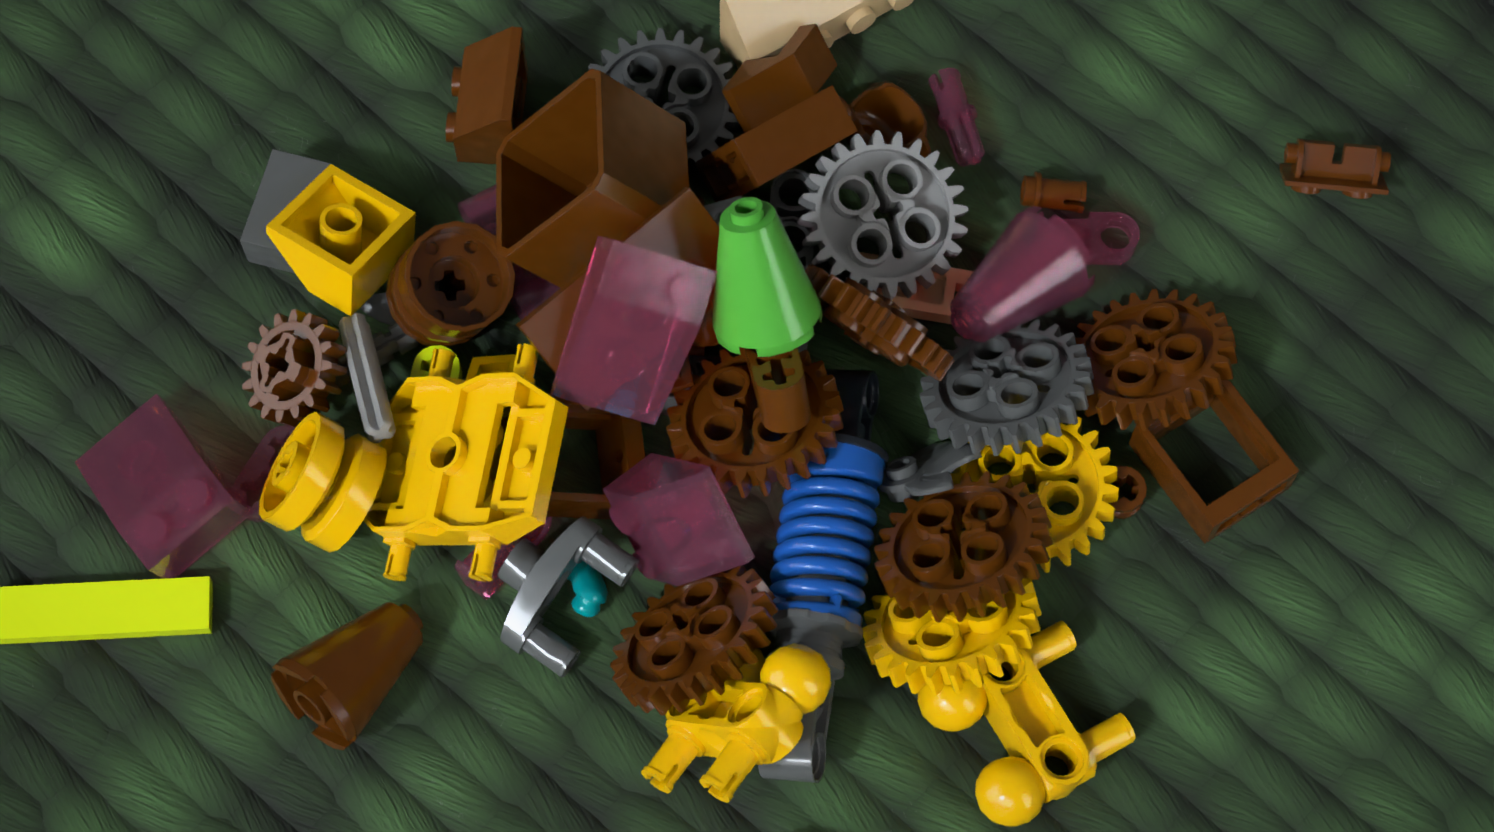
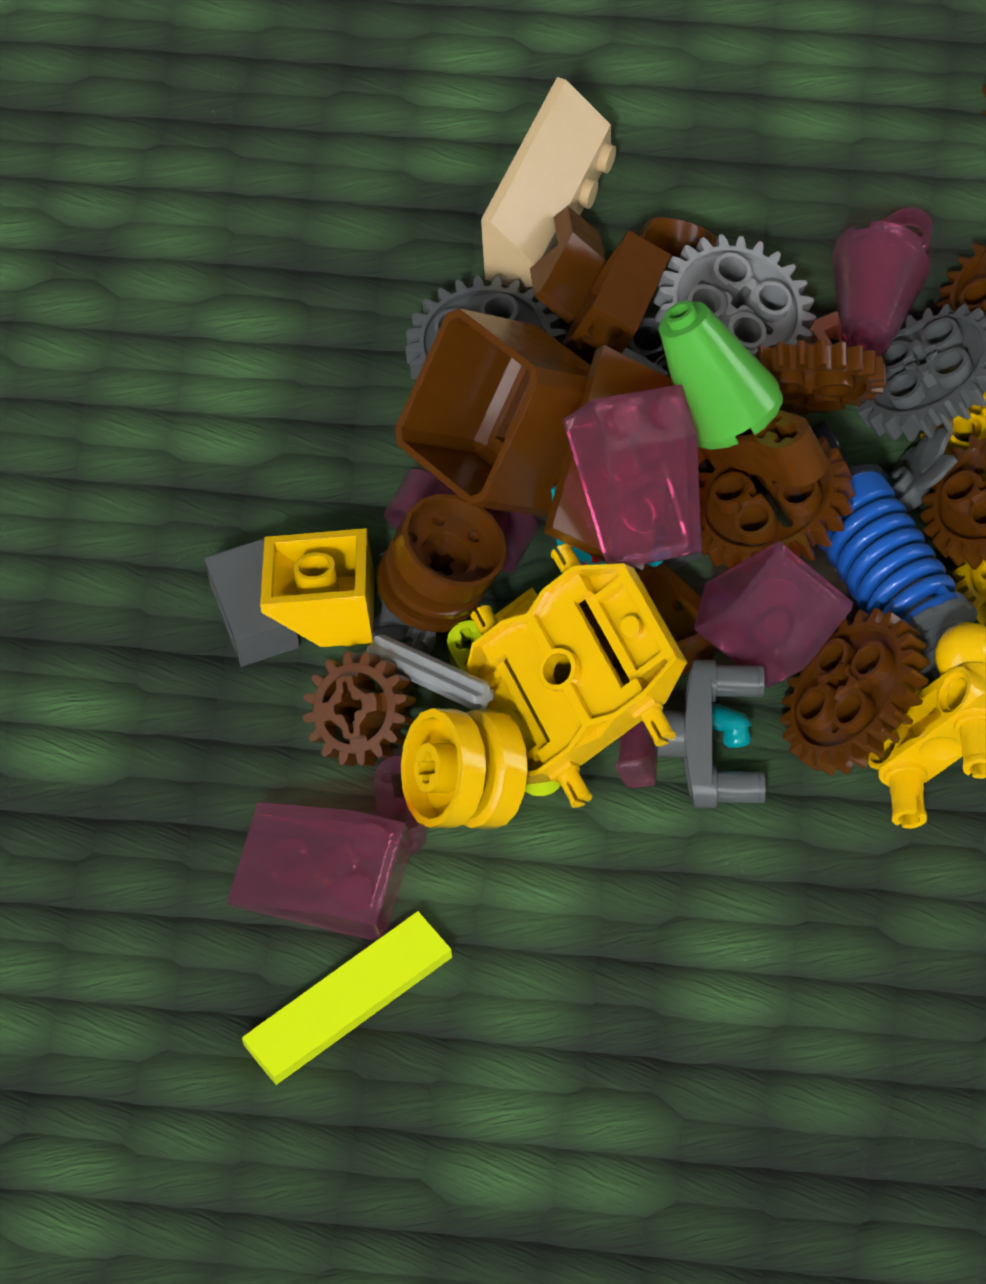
camera: 30 degrees left, 10 degrees down
reddish brown cone [270,602,423,750] -> none
reddish brown slope [446,26,529,164] -> none
clear pink axle [928,68,985,166] -> none
reddish brown pin [1020,171,1087,214] -> none

